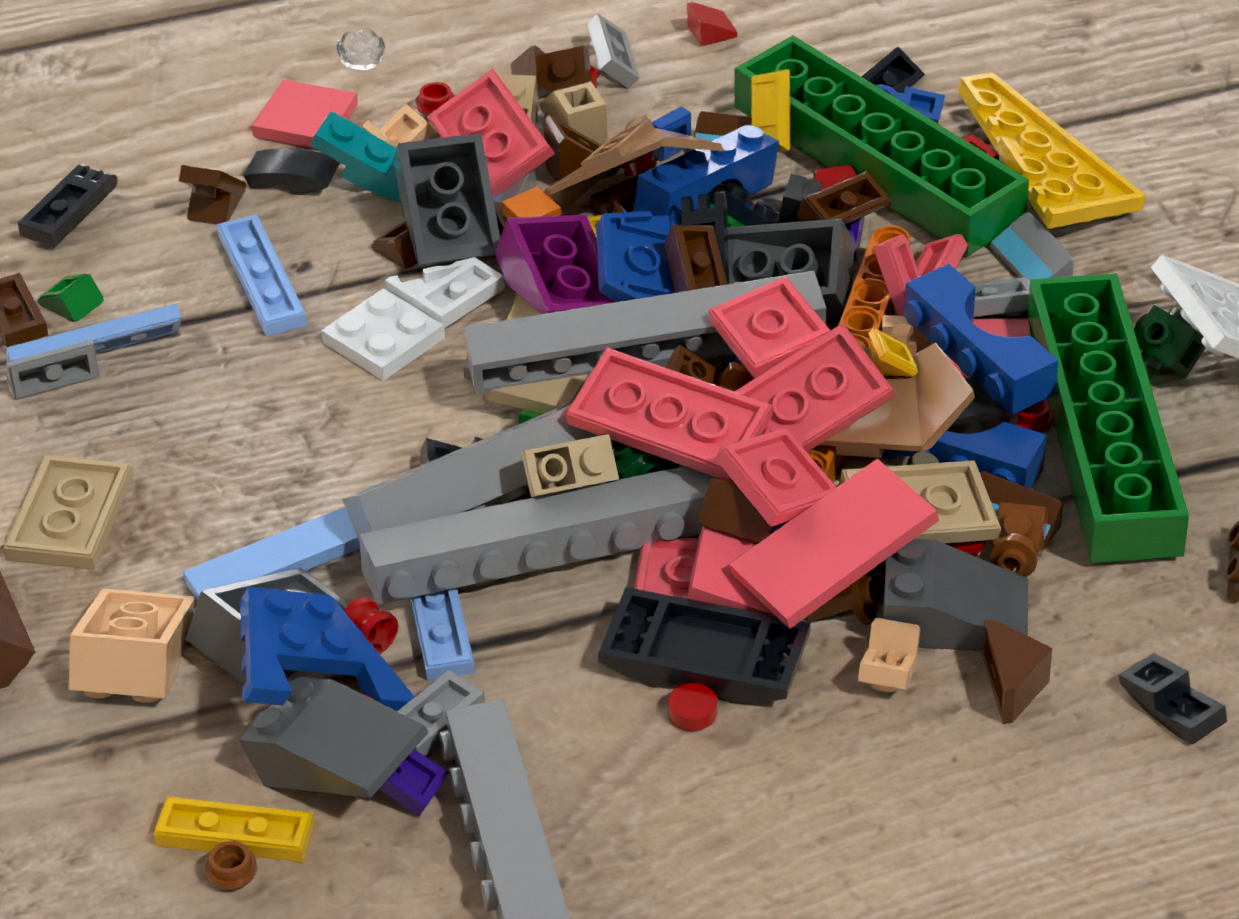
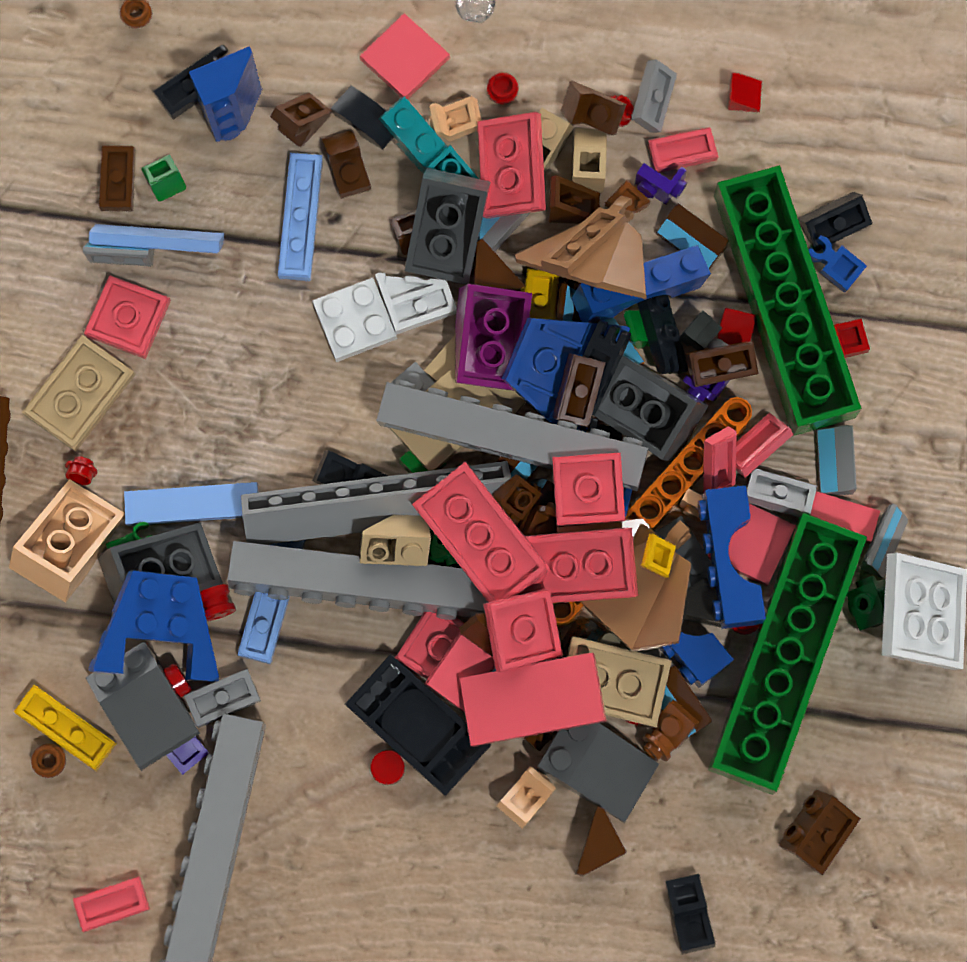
camera: 25 degrees right, 35 degrees up
orange tile [502,186,561,218] -> none
blue tile [652,106,691,162] -> none
yellow tile [752,70,790,153] -> none
yellow wing [958,72,1147,229] -> none
none -> red plate [65,456,97,485]
none -> coral tile [84,275,171,359]
none -> blue slope [189,46,262,142]
none -> reddish brown slope [322,130,372,199]
none -> dark purple bracket [635,163,687,205]
none -> coral tile [648,127,718,173]
none -> light grey slope [860,503,908,578]

